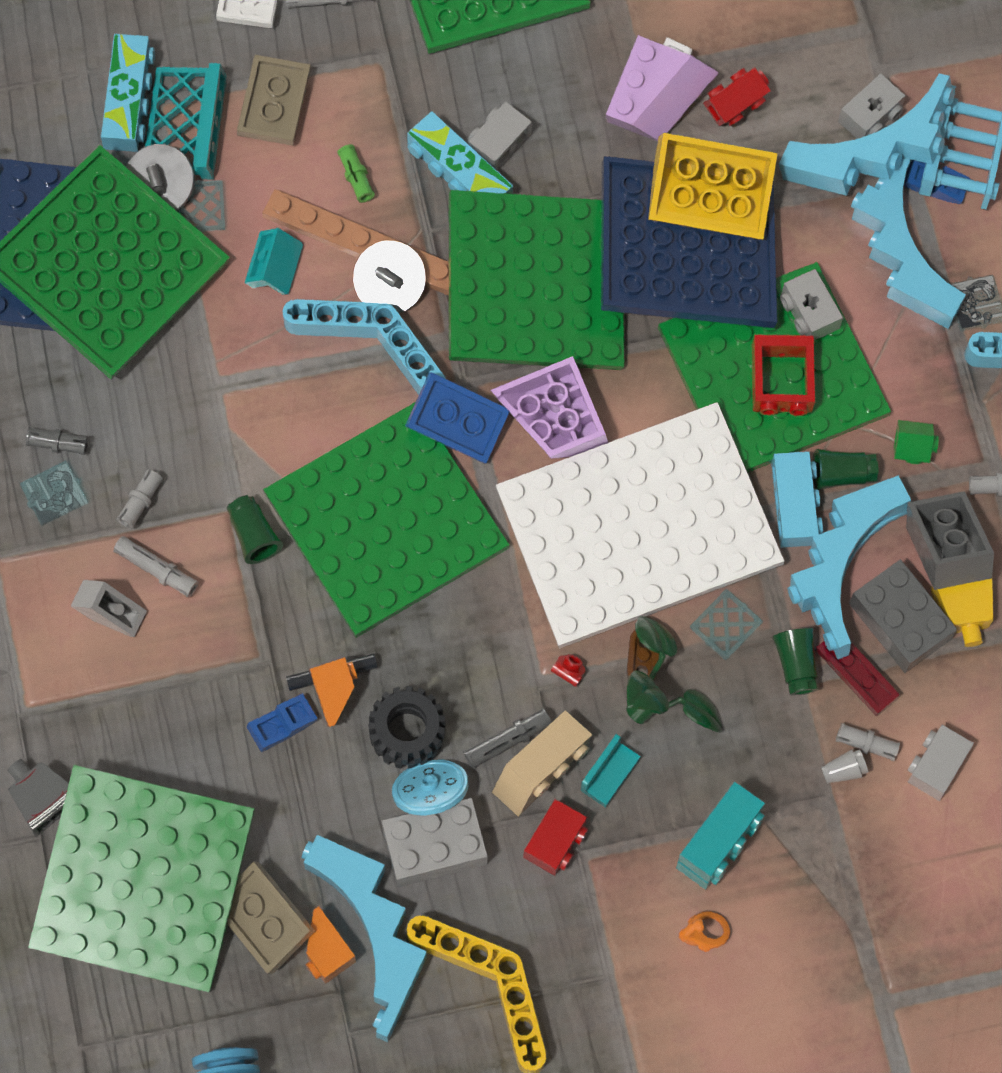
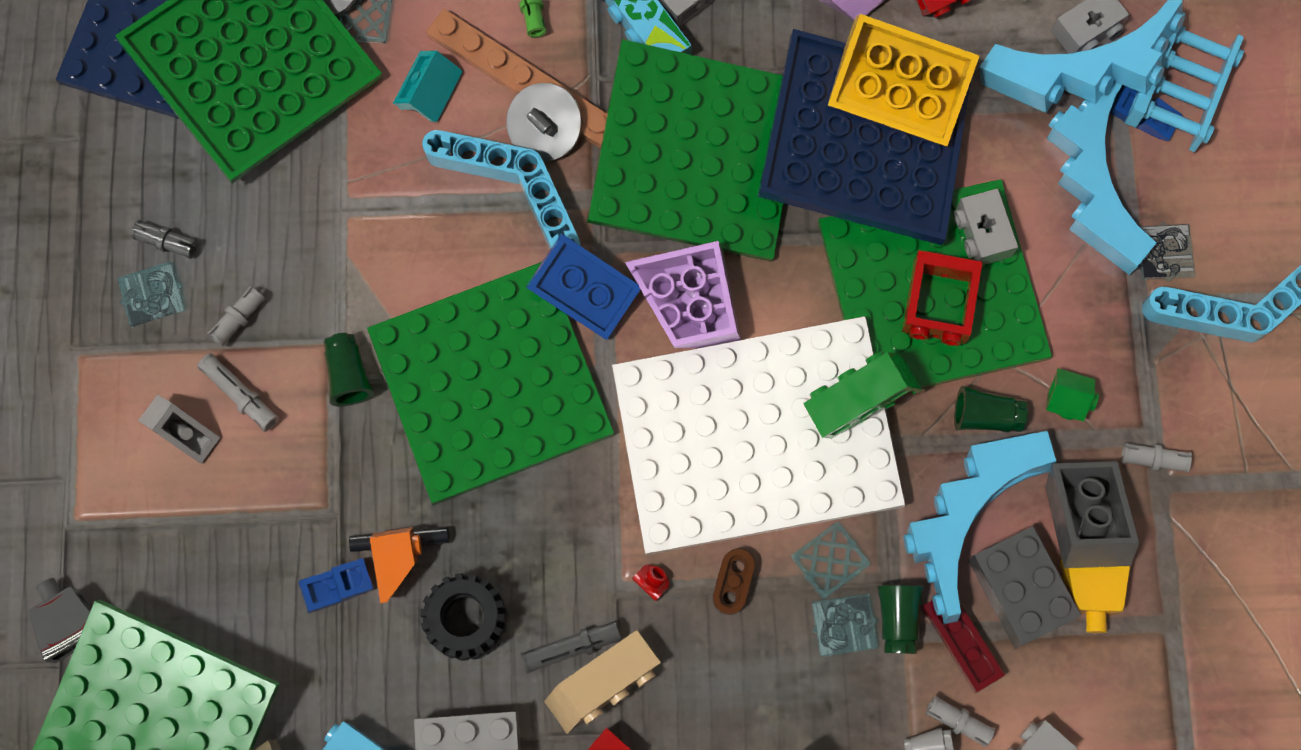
camera: 15 degrees right, 5 degrees up
medium azure shield [392,760,469,815] -> none
teal panel [580,734,641,808] -> none
dark green plant [626,616,723,733] -> none
medium azure brick [771,452,823,548] -> none
none -> green wedge [803,351,922,439]
none -> clear light blue piece [812,594,878,657]

